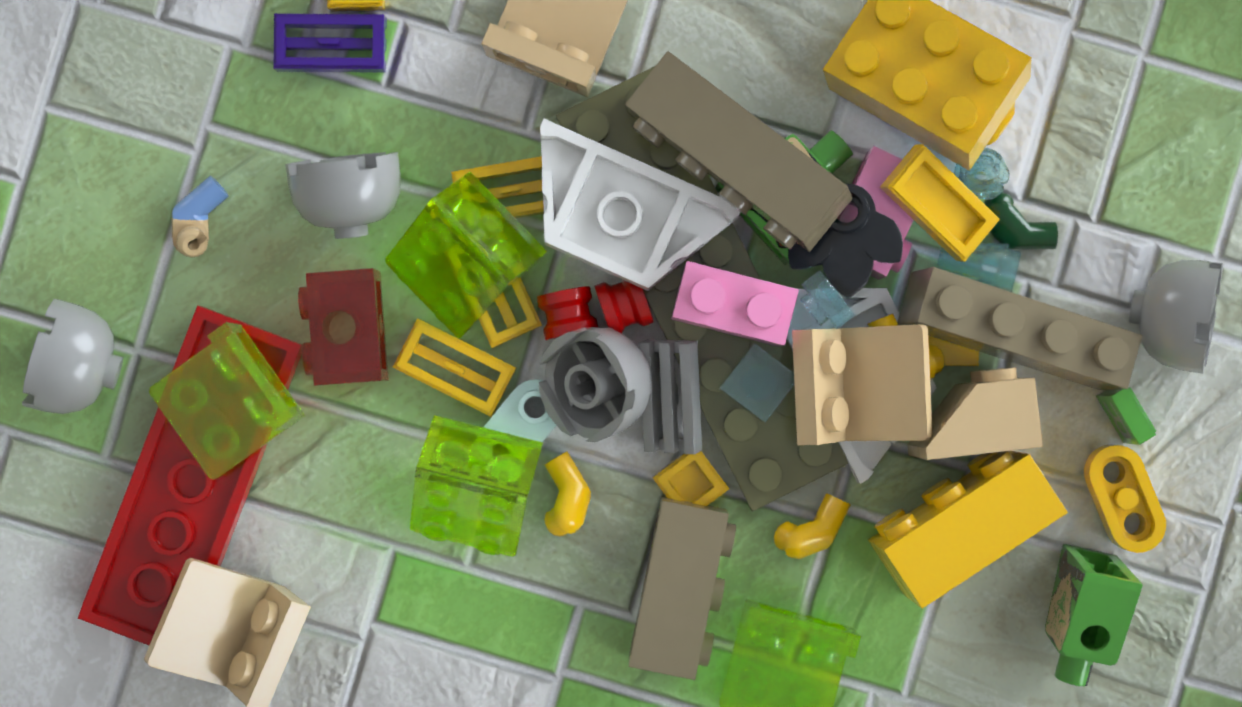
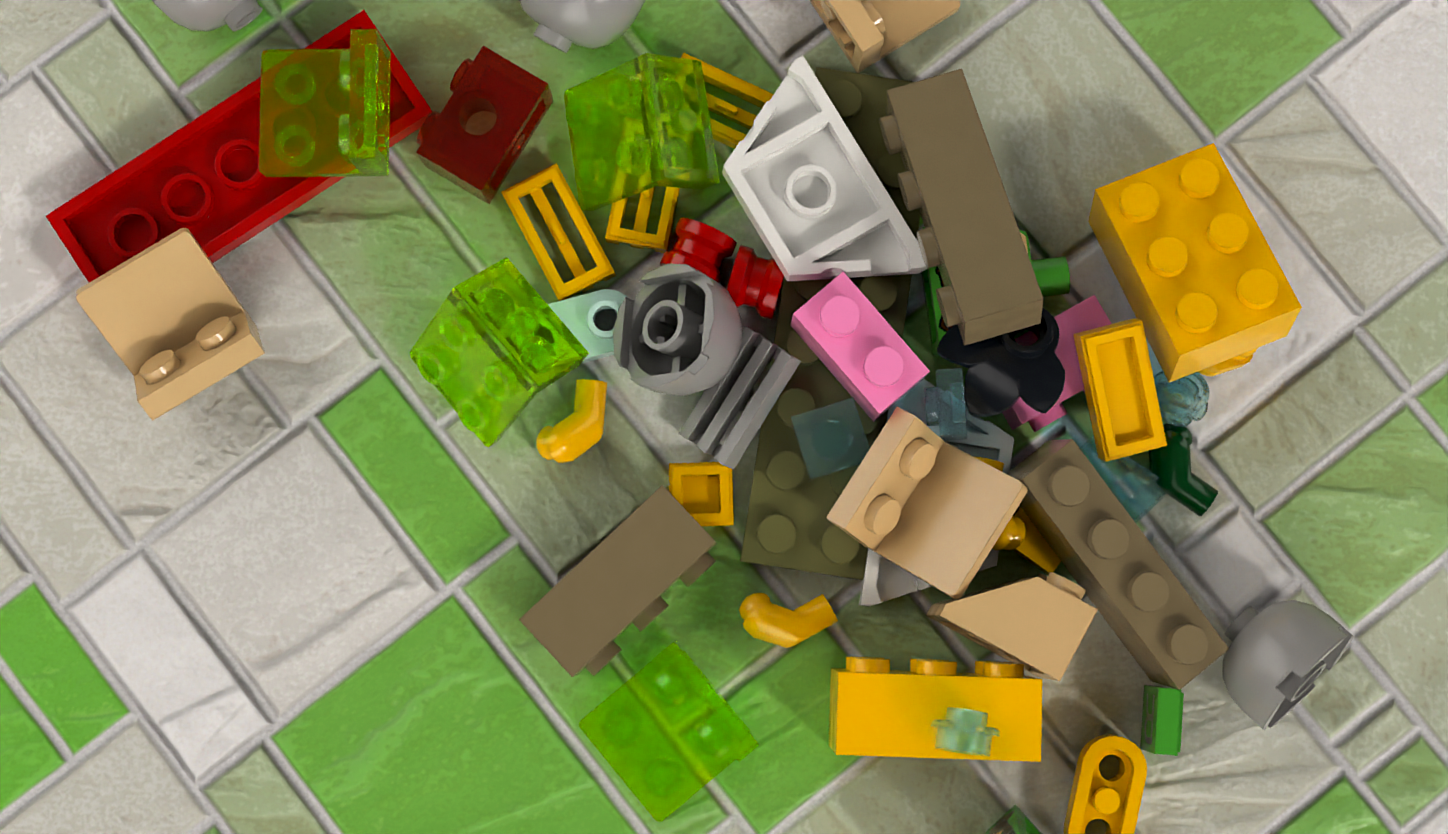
camera: 35 degrees right, 5 degrees down
none -> clear light blue plate [931,707,1000,757]

